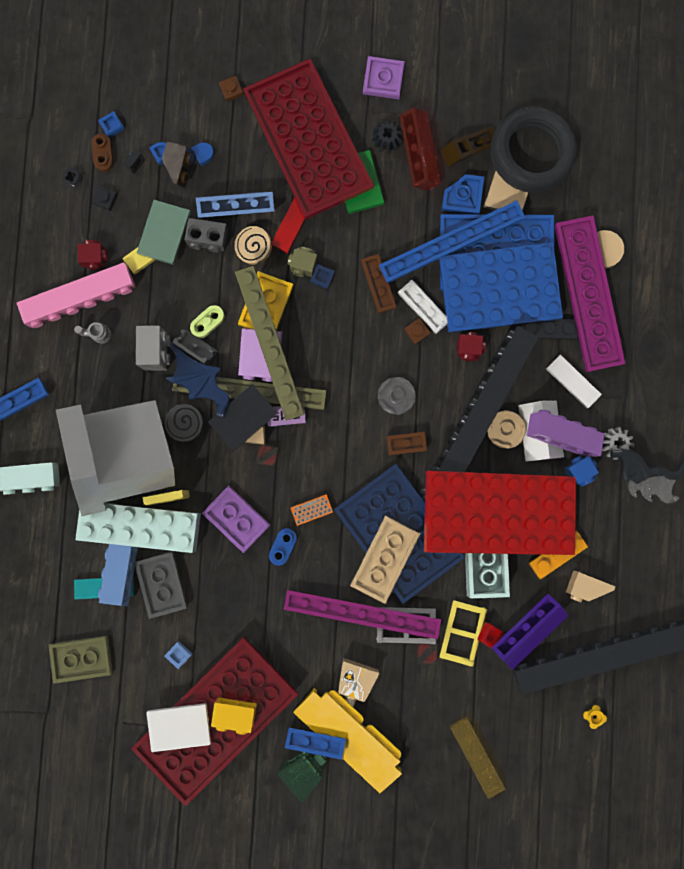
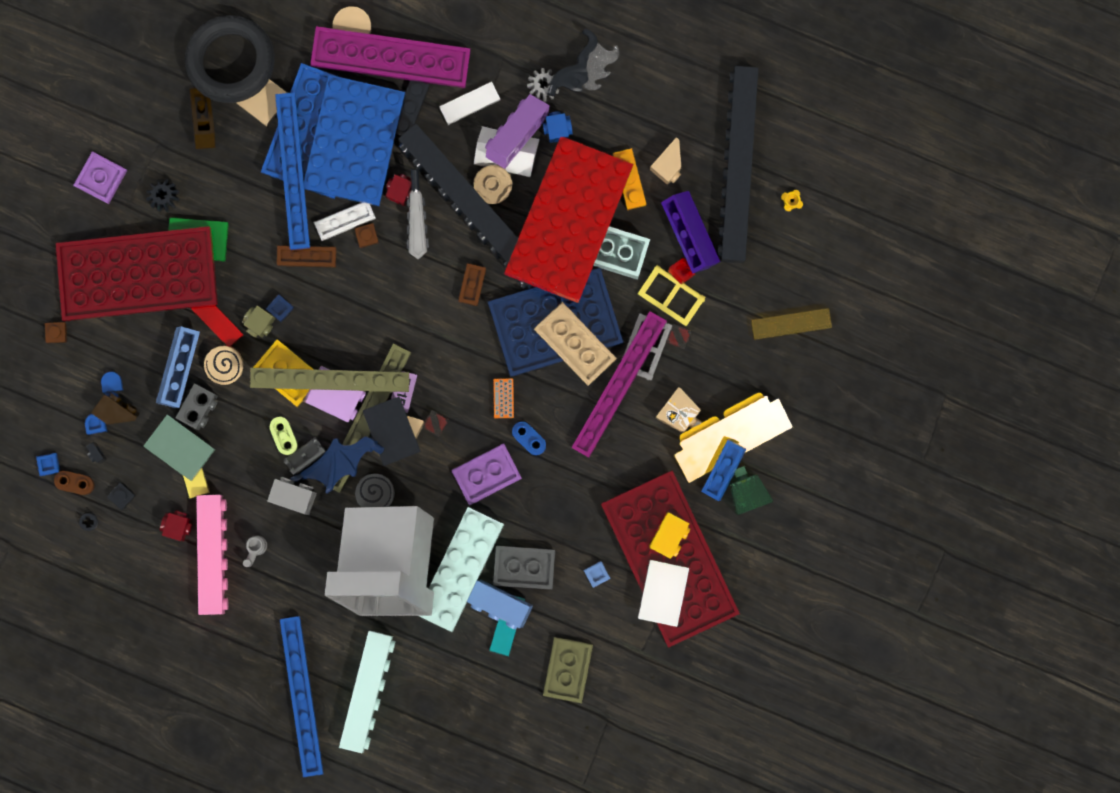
camera: 70 degrees left, 0 degrees up
light yellow tile [143,490,190,505] -> none
flat silver tile [378,377,415,415] -> none
clear red brick [399,107,441,191] -> none
blue plate [441,174,484,215] -> none
none -> light grey sword [406,169,429,259]

